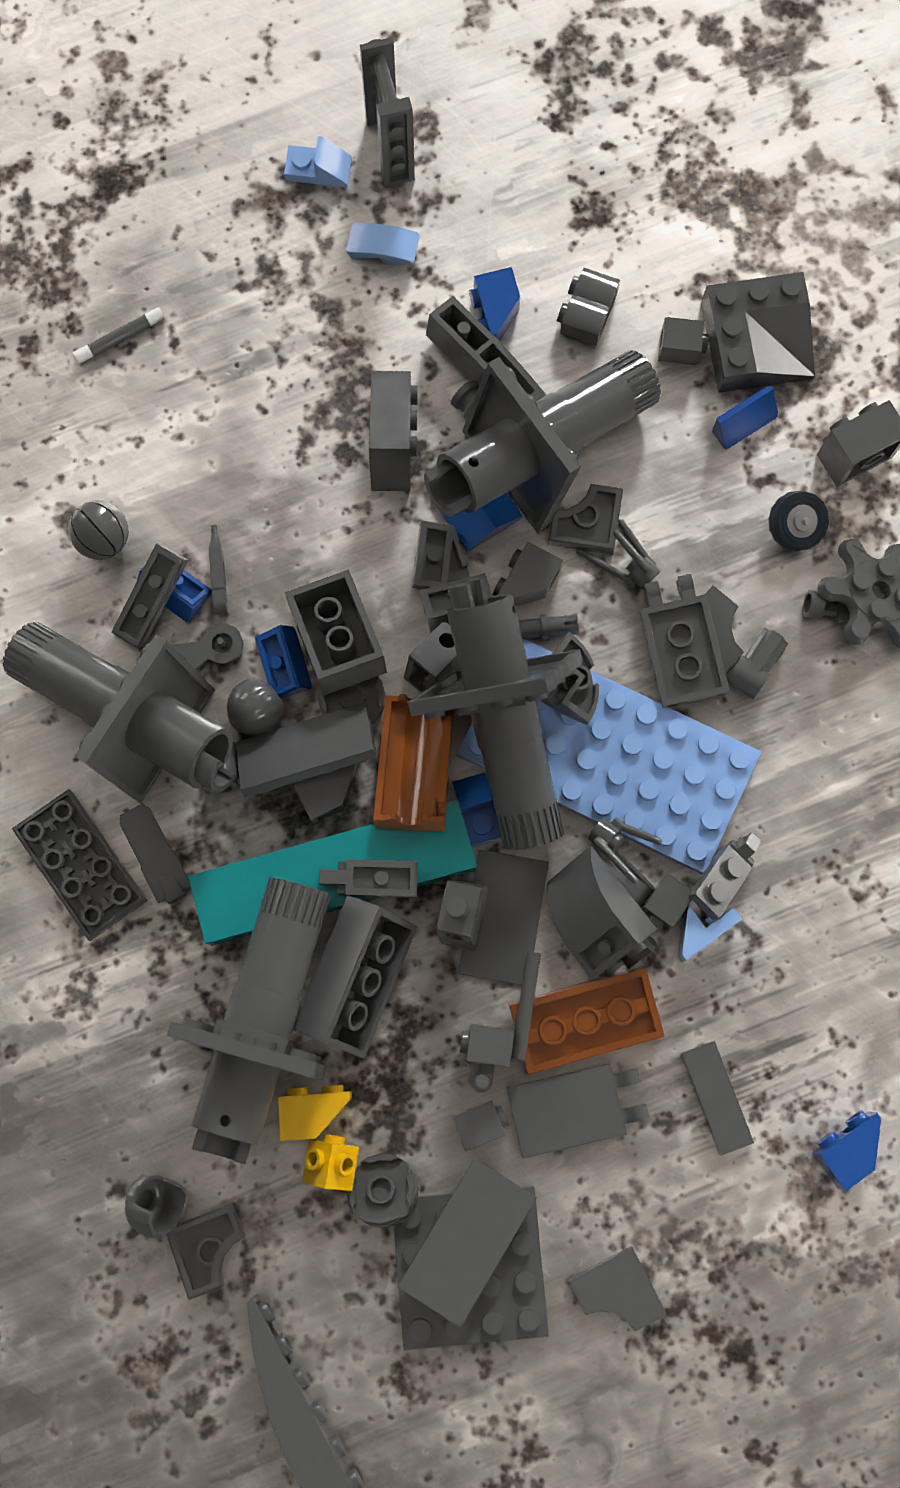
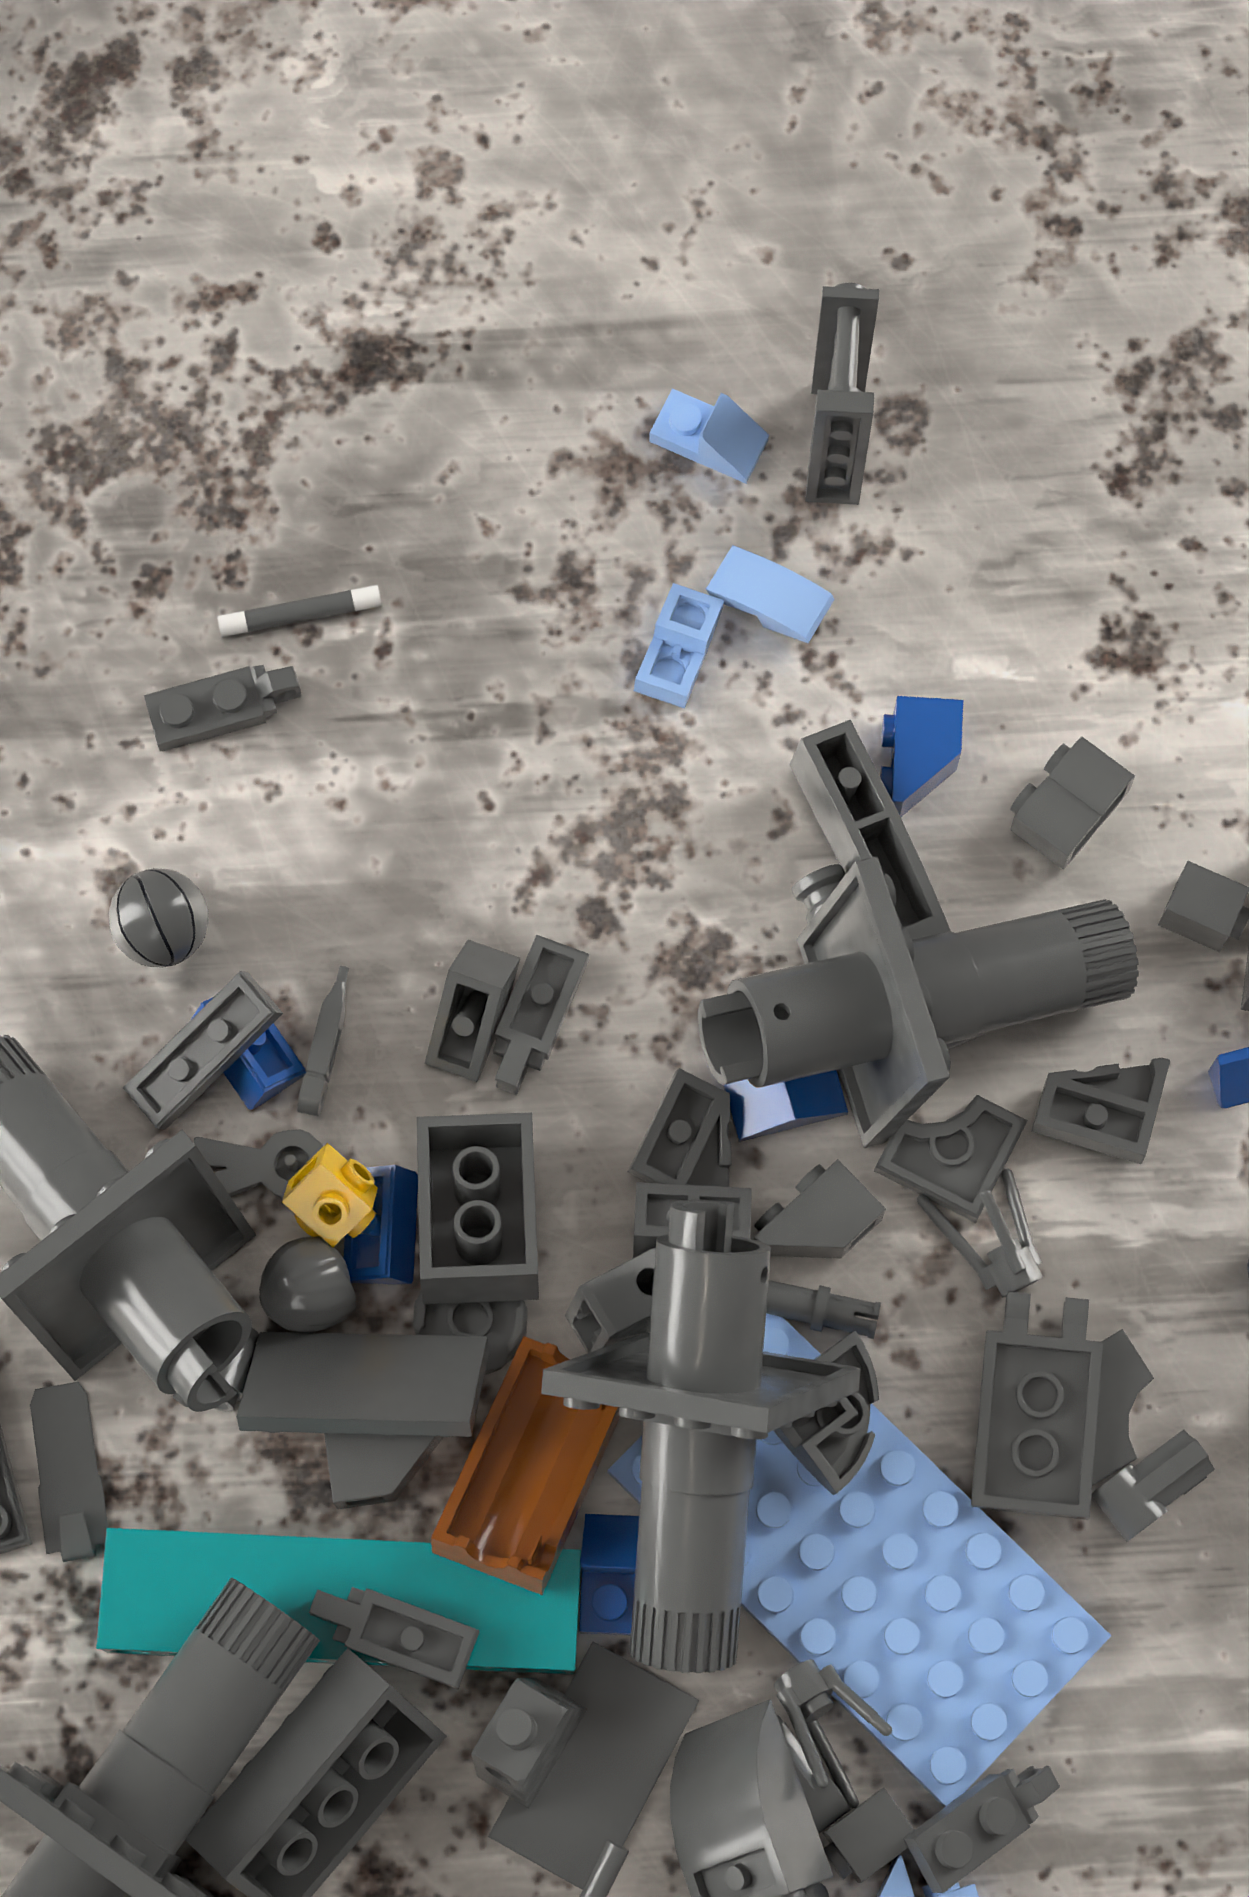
camera: 20 degrees right, 5 degrees down
dark grey wedge [369,371,418,491] -> none
none -> dark grey hinge [144,665,301,751]
none -> yellow brick [282,1143,378,1247]
none -> dark grey slope [425,940,520,1082]
none -> dark grey hinge [493,935,589,1095]
none -> light blue slope [633,583,724,709]
none -> dark grey wing [1031,1058,1170,1164]

